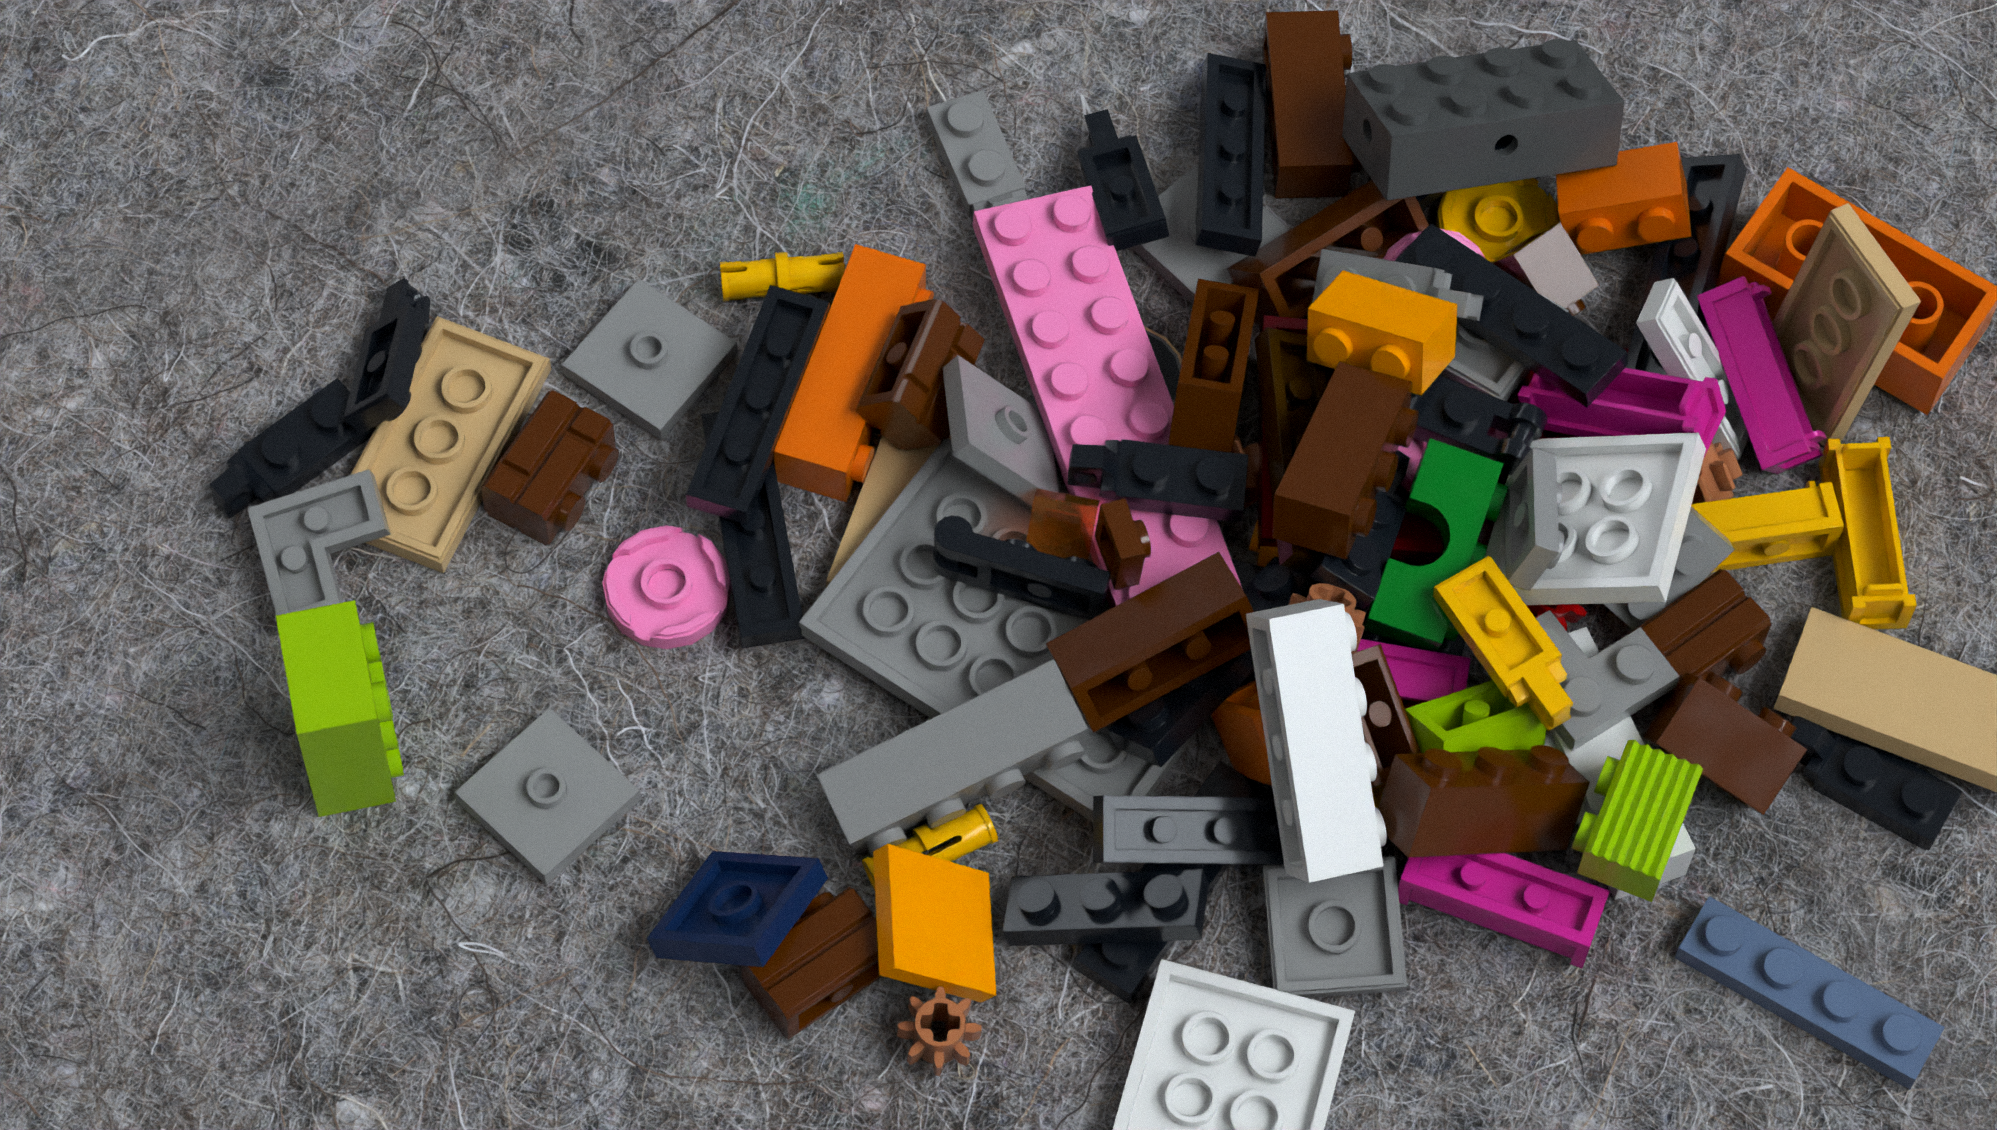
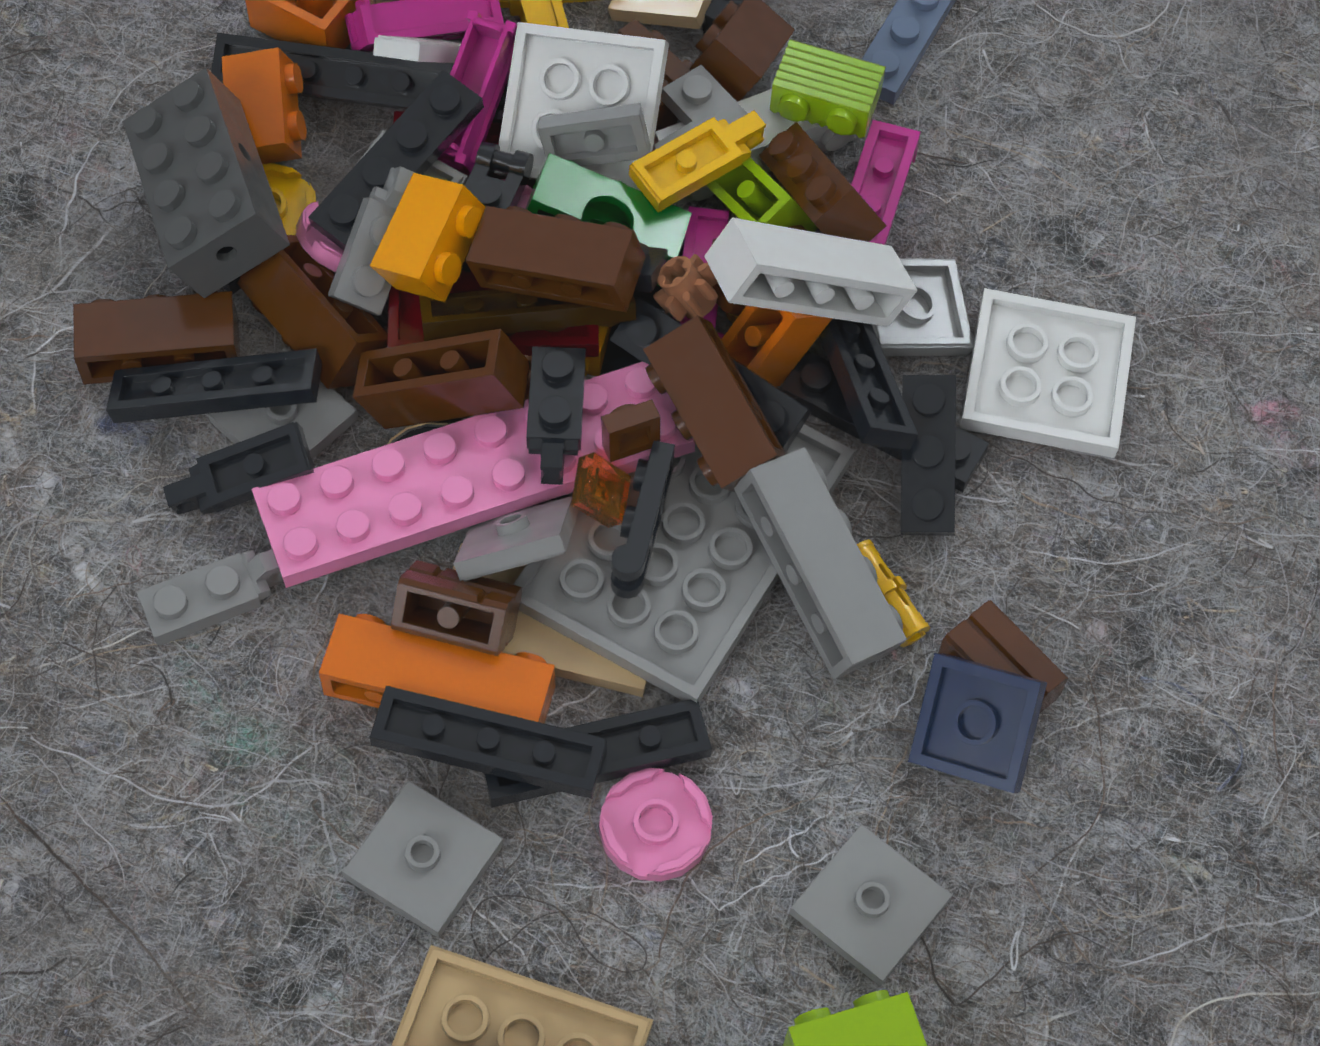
camera: 95 degrees left, 0 degrees up
reddish brown brick [481,390,619,546] -> none
yellow pin [720,252,845,302] -> none
light orange tile [873,844,996,1003] -> none
nougat gear [897,986,982,1076] -> none
brick [1491,222,1600,316] -> none

